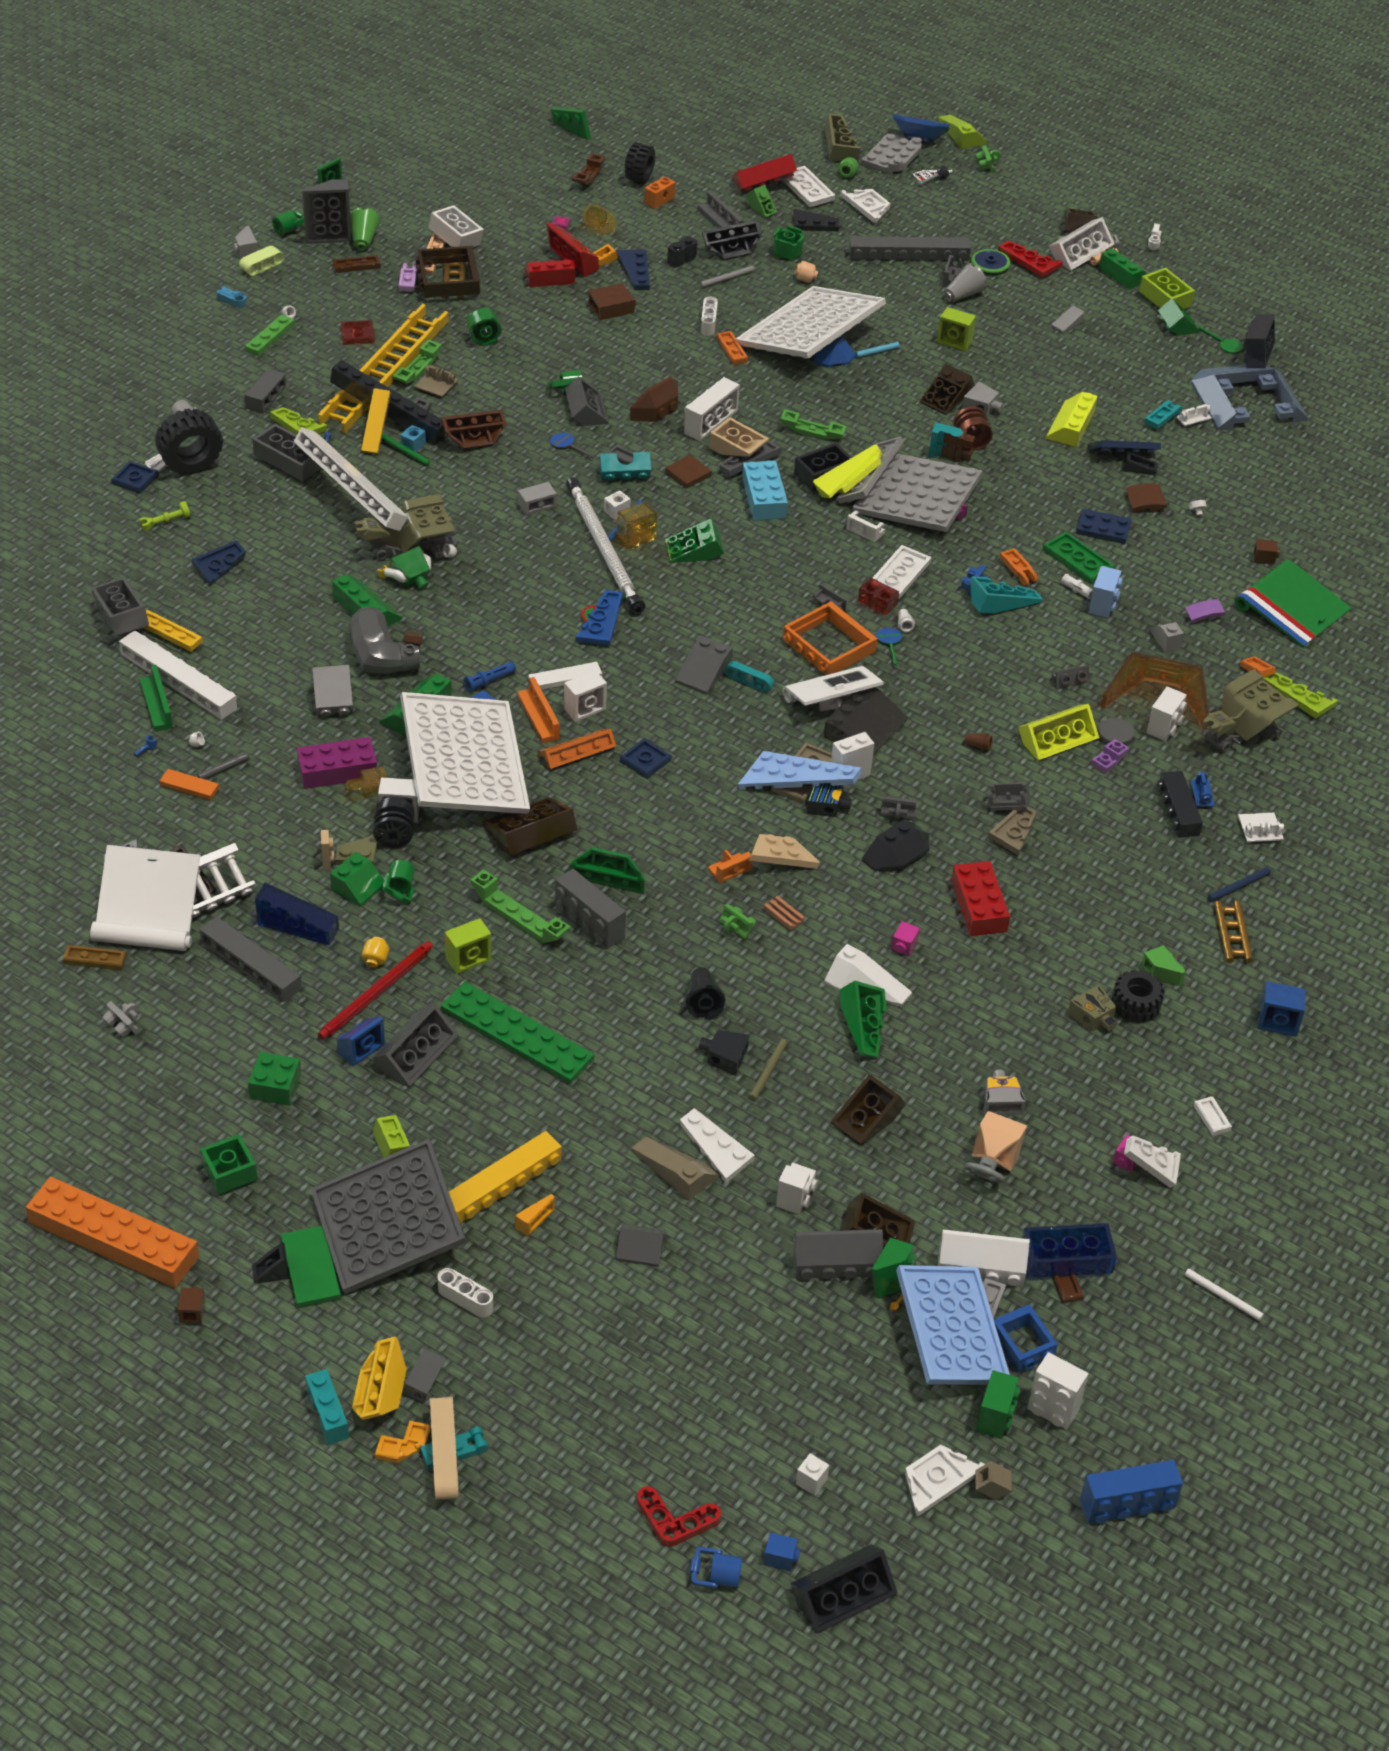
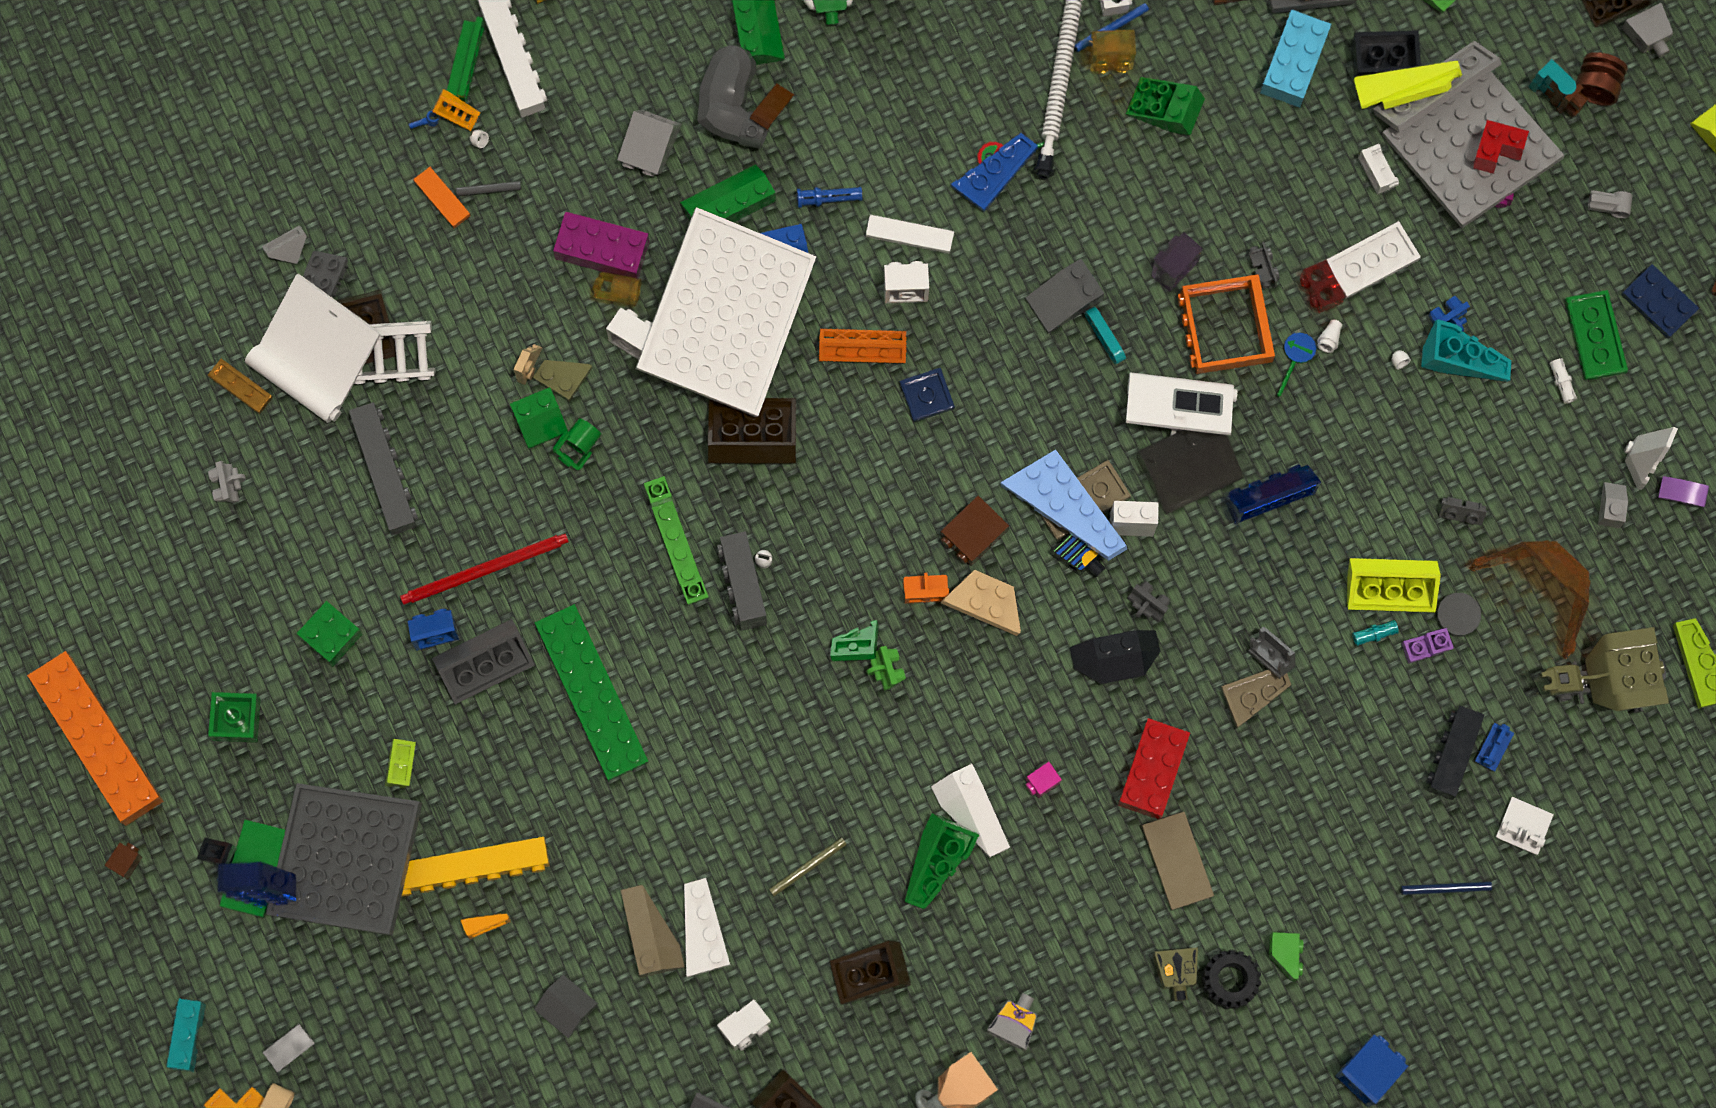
camera: 30 degrees right, 30 degrees up
clear blue wedge [255,882,339,946] -> none
yellow wedge [352,1337,407,1420] -> none
yellow head [361,937,390,968] -> none
black wheel [373,797,414,848] -> none
white beam [438,1268,493,1317] -> none
lime brick [445,918,492,974] -> none
orange fence [517,677,560,744] -> none
green wedge [570,847,645,894] -> none
black cone [686,967,726,1019] -> none
black torso [699,1030,750,1076] -> none
nougat tile [764,896,805,931] -> none
reddish brown cone [965,733,993,751] -> none
orange hinge [999,548,1038,586] -> none
light blue brick [1089,566,1123,618] -> none
white brick [1146,687,1187,741] -> none
pearl gold bar [1214,901,1253,963] -> none
orange tile [1240,656,1276,677] -> none
none -> clear blue brick [218,862,296,907]
none -> light grey slope [262,225,307,264]
none -> light orange slope [432,89,480,131]
none -> green wing [830,620,879,661]
none -> reddish brown brick [940,496,1009,566]
none -> dark tan tile [1142,812,1214,911]
none -> clear purple brick [1151,232,1203,292]
none -> clear blue slope [1225,465,1321,524]
none -> teal pin [1352,620,1399,646]
none -> white hinge [1392,350,1411,369]
none -> red brick [1473,120,1529,174]
none -> light grey piece [1588,190,1633,218]
none -> white wedge [1625,427,1678,490]

